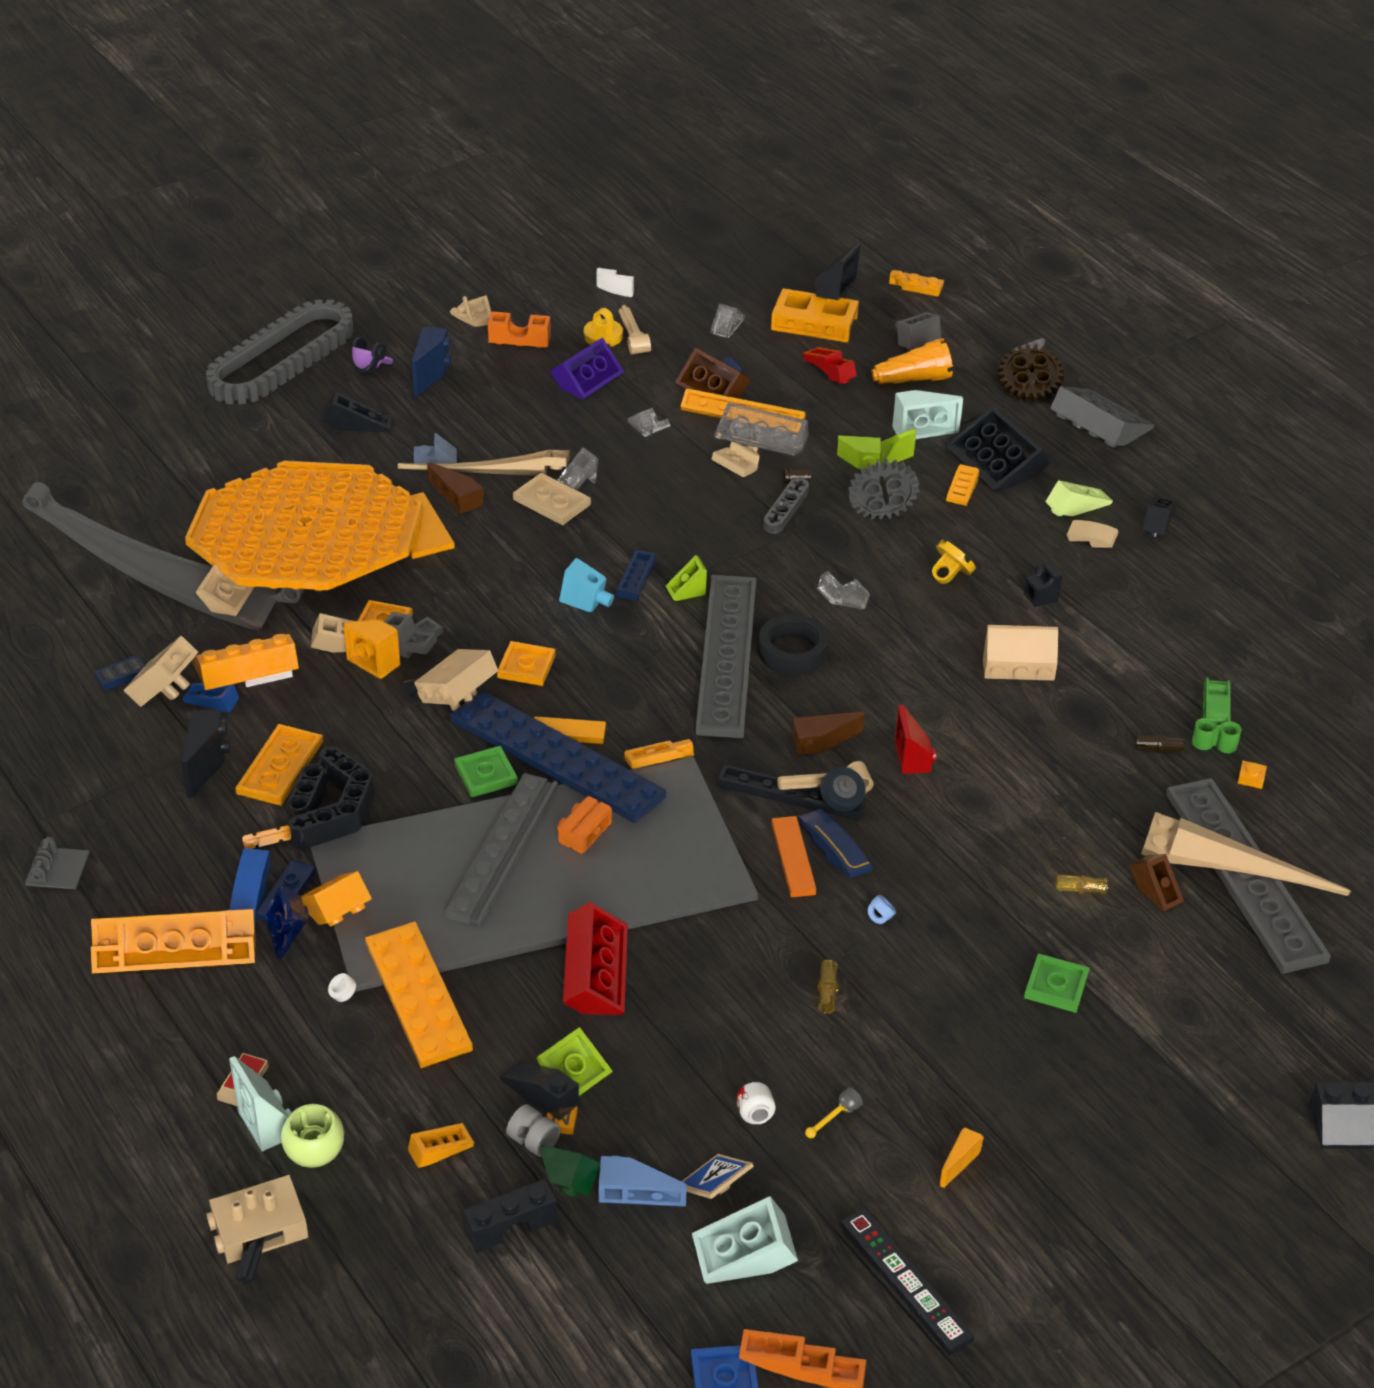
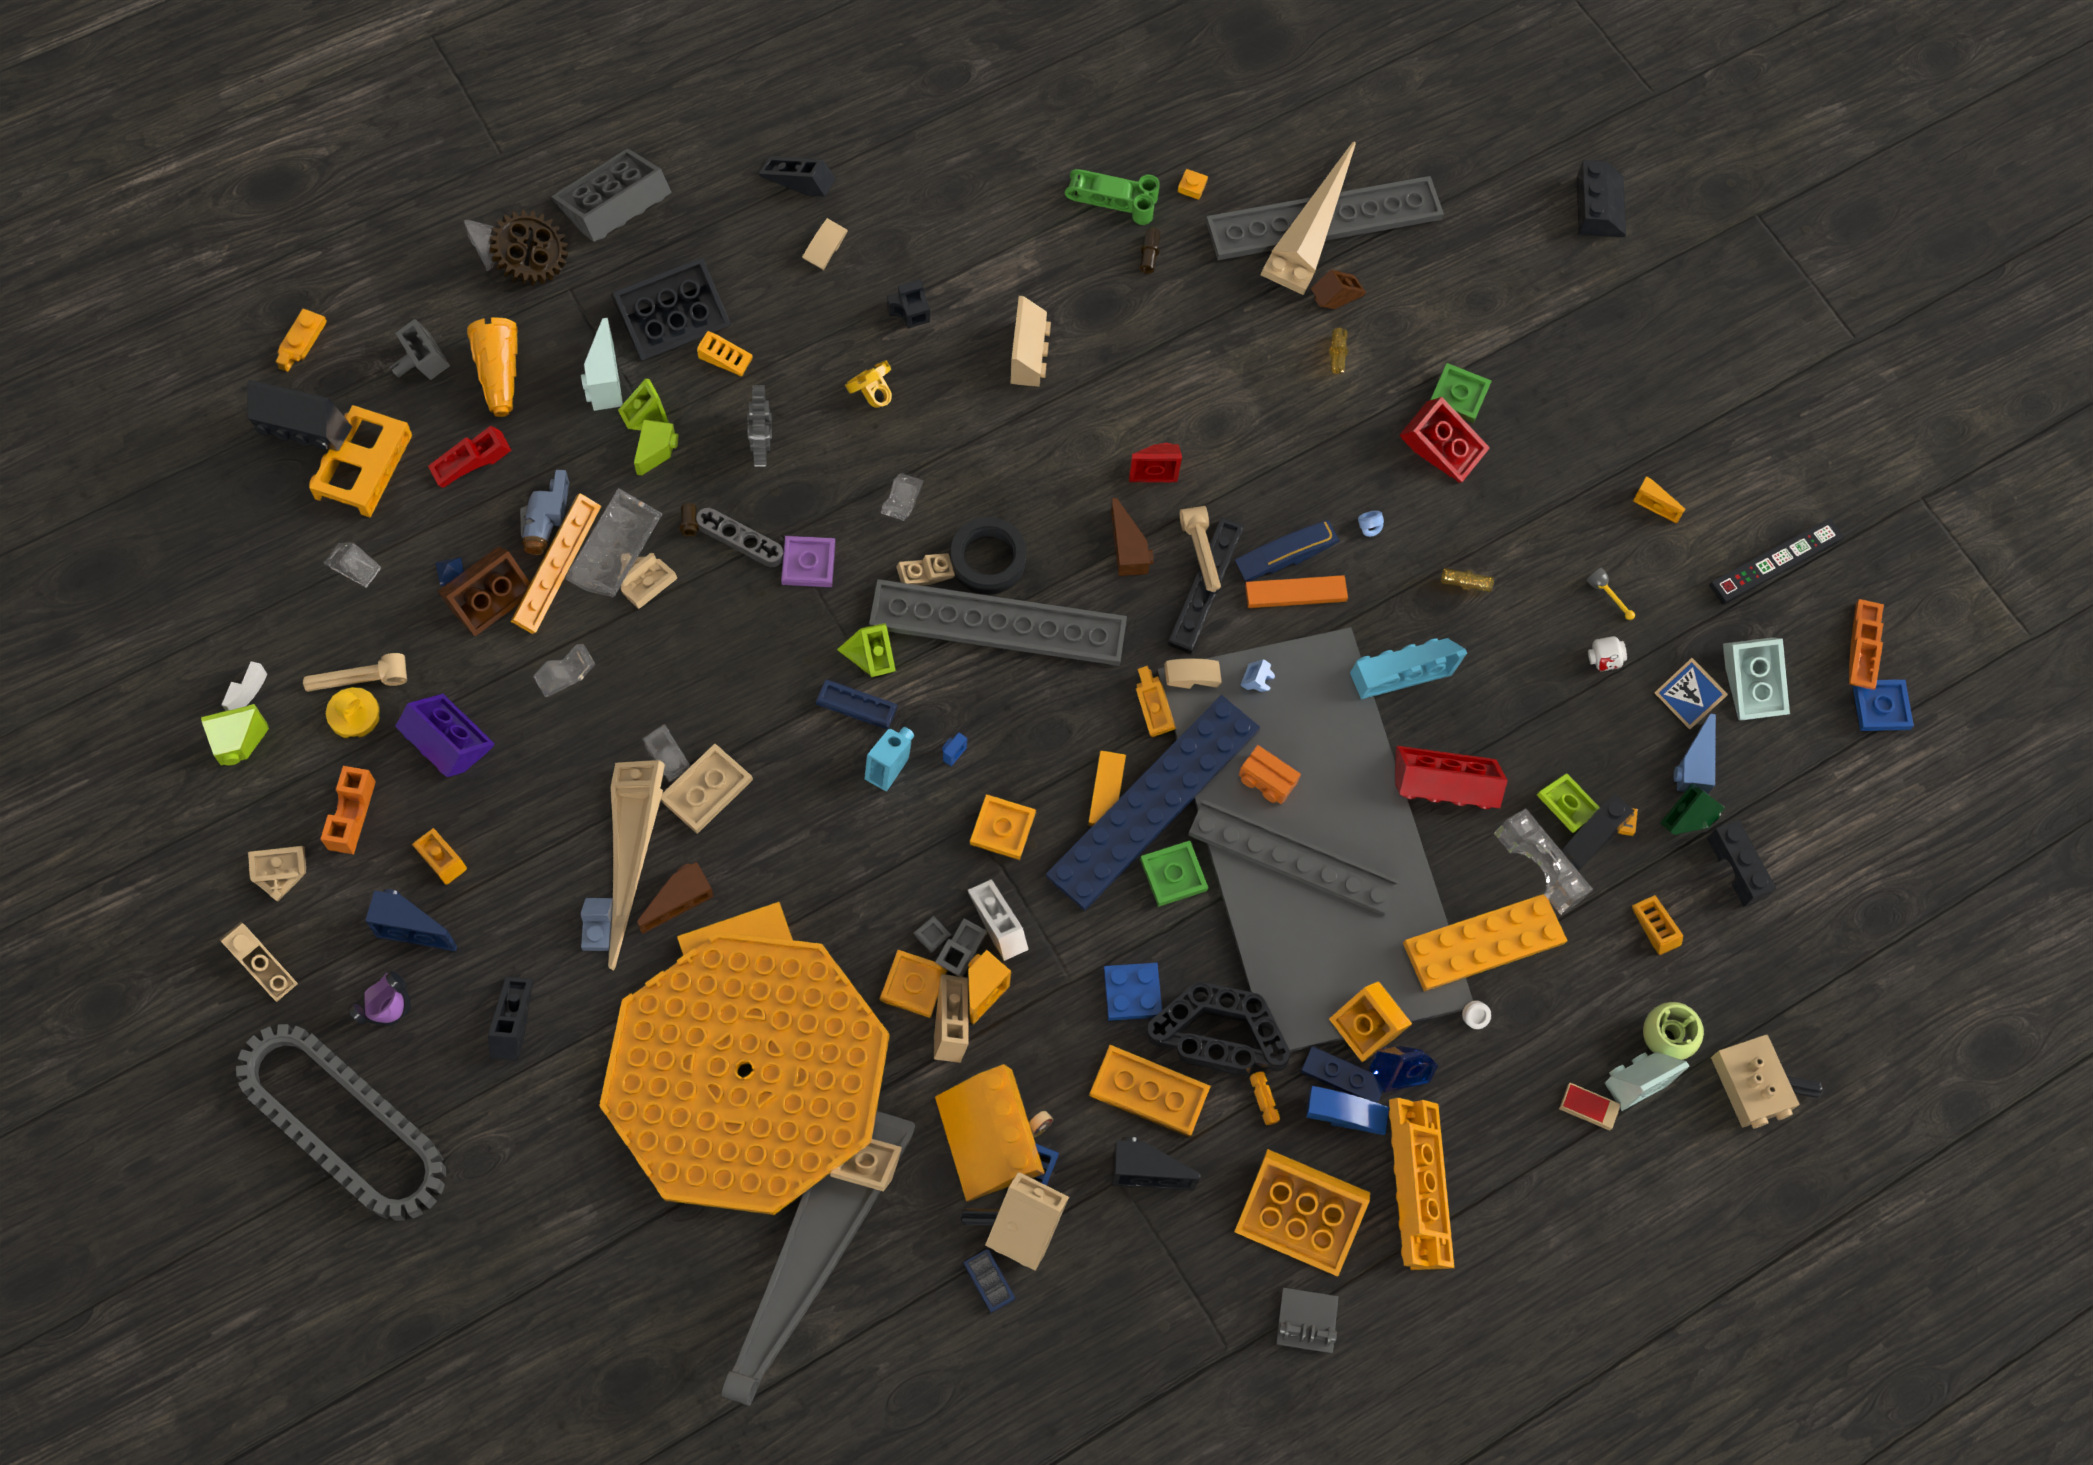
camera: 90 degrees left, 25 degrees up
tan piece [403,649,498,711] -> none
light grey wheel [506,1105,561,1157] -> none
black wheel [820,767,866,812] -> none
yellowish green slope [1045,480,1113,516] -> none
none -> lime slope [201,704,269,765]
none -> tan slope [219,922,298,1002]
none -> light orange slope [412,828,467,885]
none -> sand blue plate [520,470,569,555]
none -> medium lavender tile [781,536,836,587]
none -> tan slope [896,553,955,586]
none -> blue plate [942,733,967,767]
none -> white slope [968,879,1028,961]
none -> tan tile [1029,1111,1053,1138]
none -> blue plate [1104,963,1162,1021]
none -> tan slope [1164,659,1222,689]
none -> light orange slope [1234,1149,1370,1276]
none -> light blue tile [1240,659,1275,692]
none -> medium azure wedge [1350,638,1467,699]
none -> red slope [1399,397,1490,483]
none -> clear arch [1494,809,1593,915]

